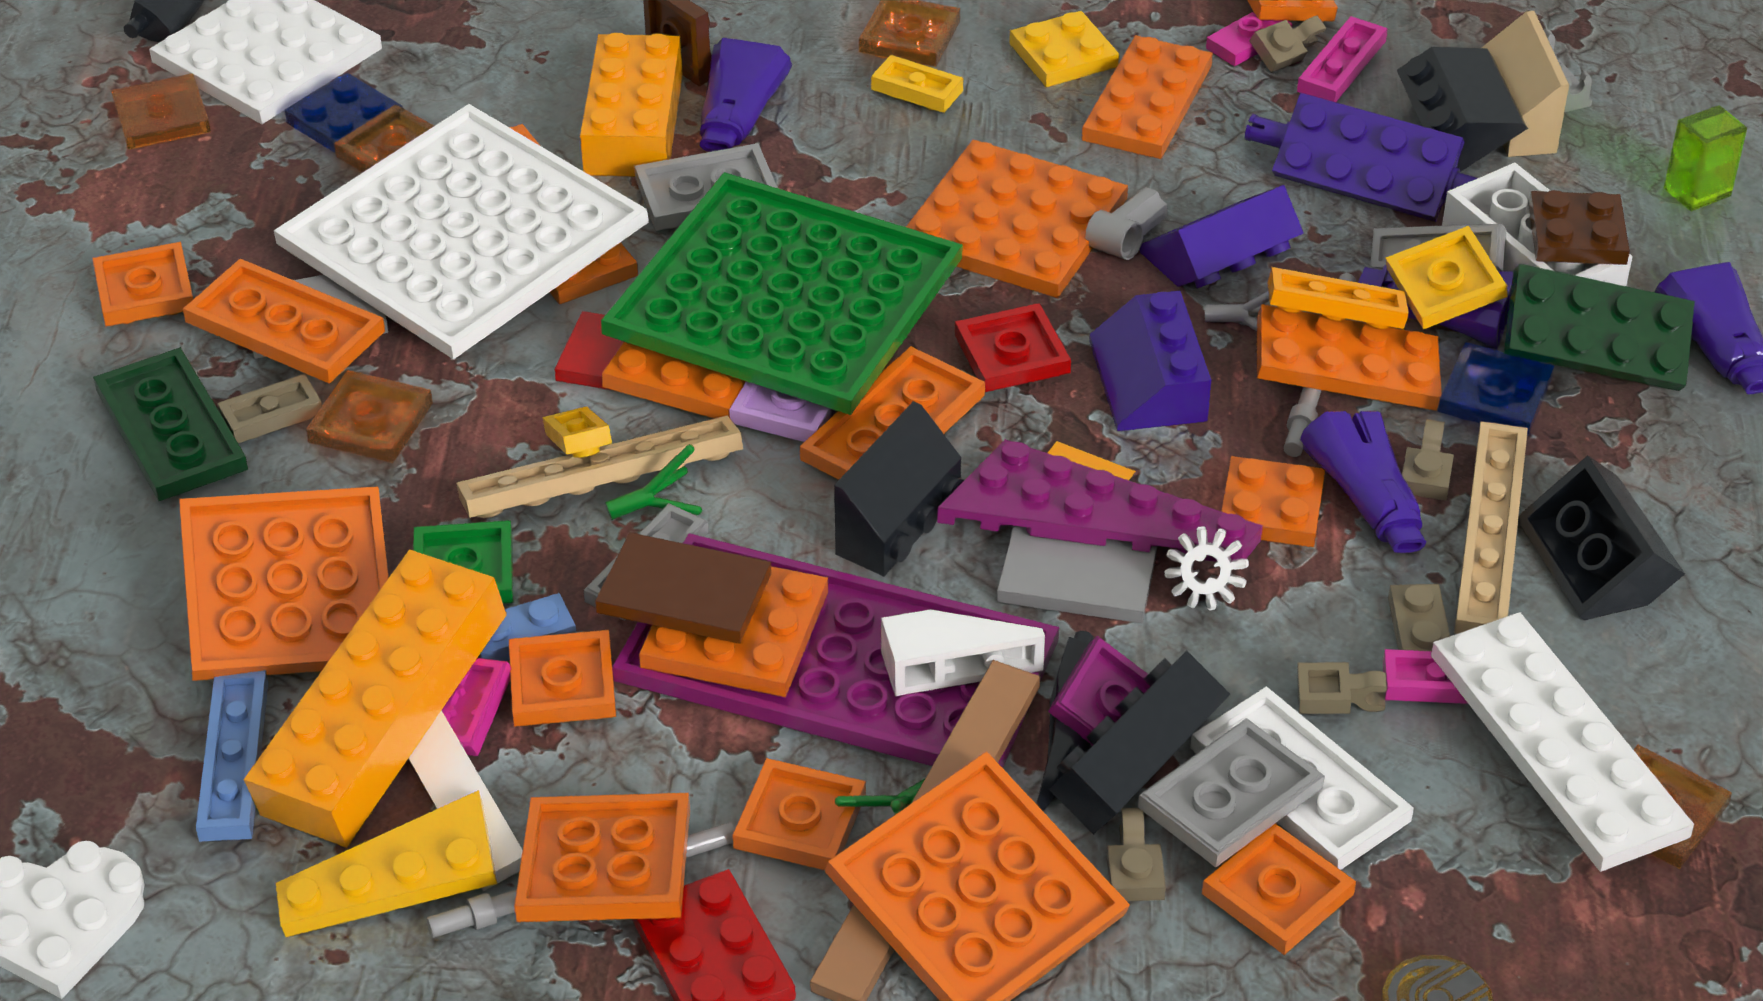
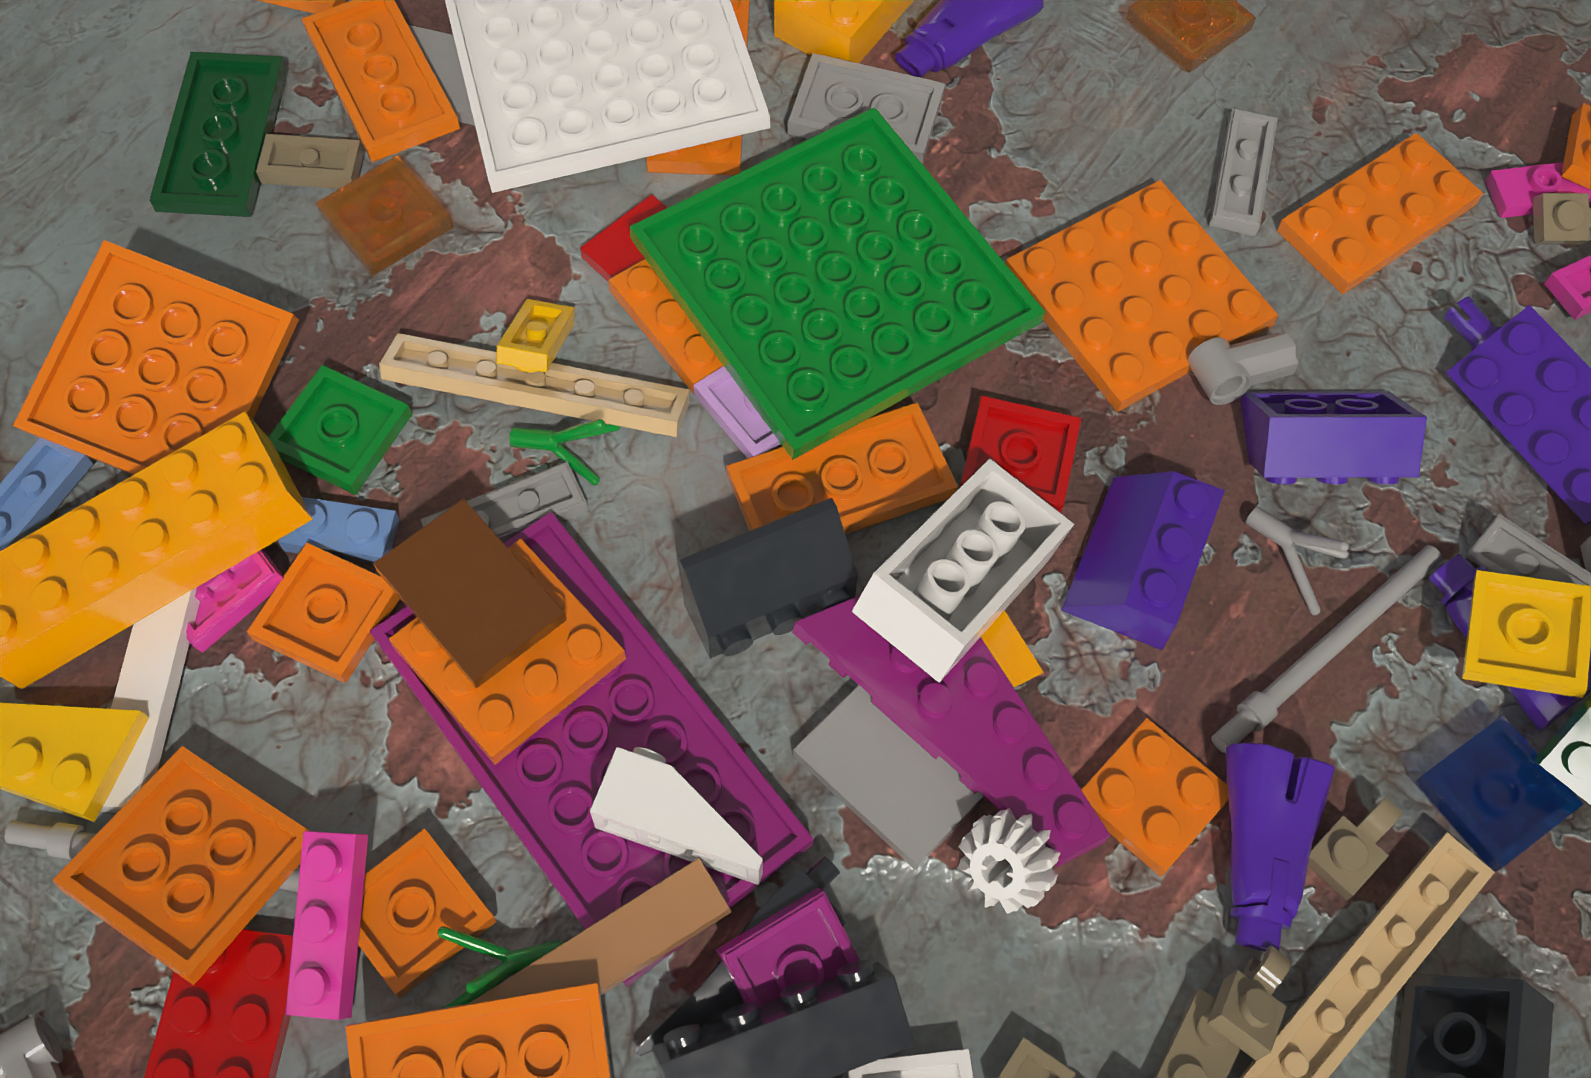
camera: 30 degrees right, 20 degrees up
yellow plate [871,55,963,113] -> none
yellow plate [1009,10,1119,87] -> none
orange plate [1257,304,1442,411] -> none
light orange plate [1267,267,1409,329] -> none
none -> dark pink plate [286,831,368,1020]
none -> white brick [852,459,1074,683]
none -> dark tan plate [1207,945,1291,1061]
none -> light grey tile [1209,108,1278,236]

